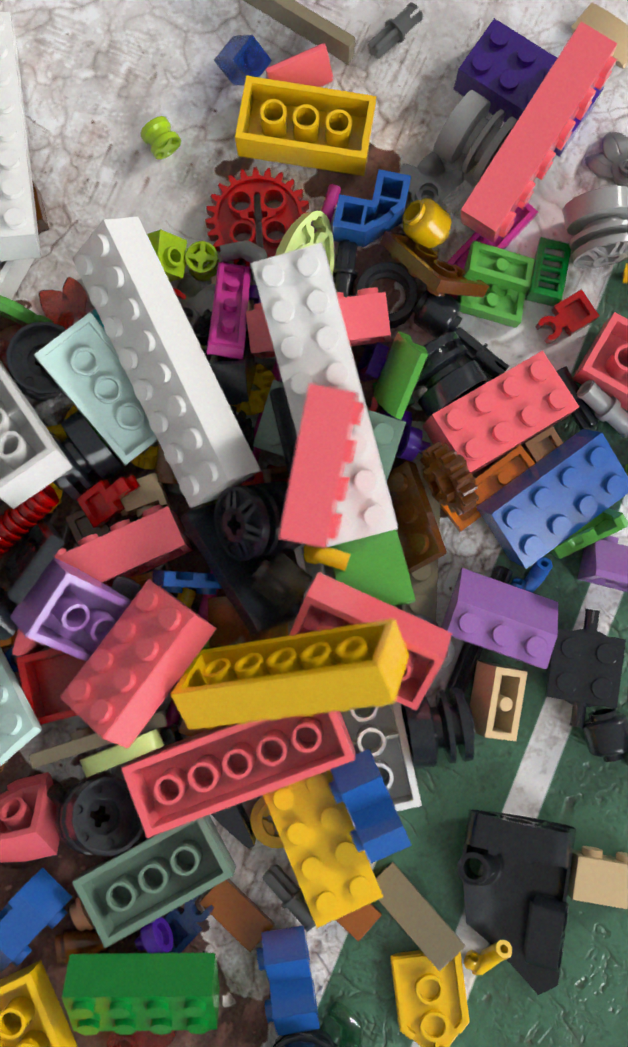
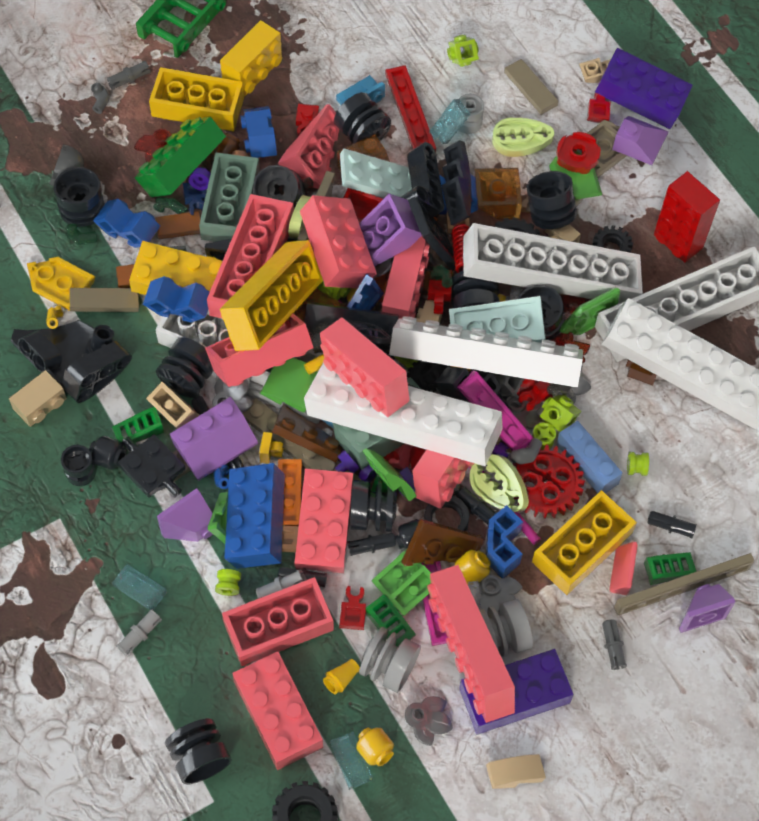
camera: 125 degrees right, 20 degrees down
clear blue brick [213,35,272,85] -> none
reddish brown gear [420,441,479,516] -> none
none -> green slope [112,407,164,447]
none -> clear green arm [153,197,187,214]
none -> yellow tile [259,432,284,464]
none -> clear green arm [430,265,453,288]
none -> medium blue brick [556,421,623,494]
none -> green slope [644,552,697,585]
none -> black axle [647,511,697,539]

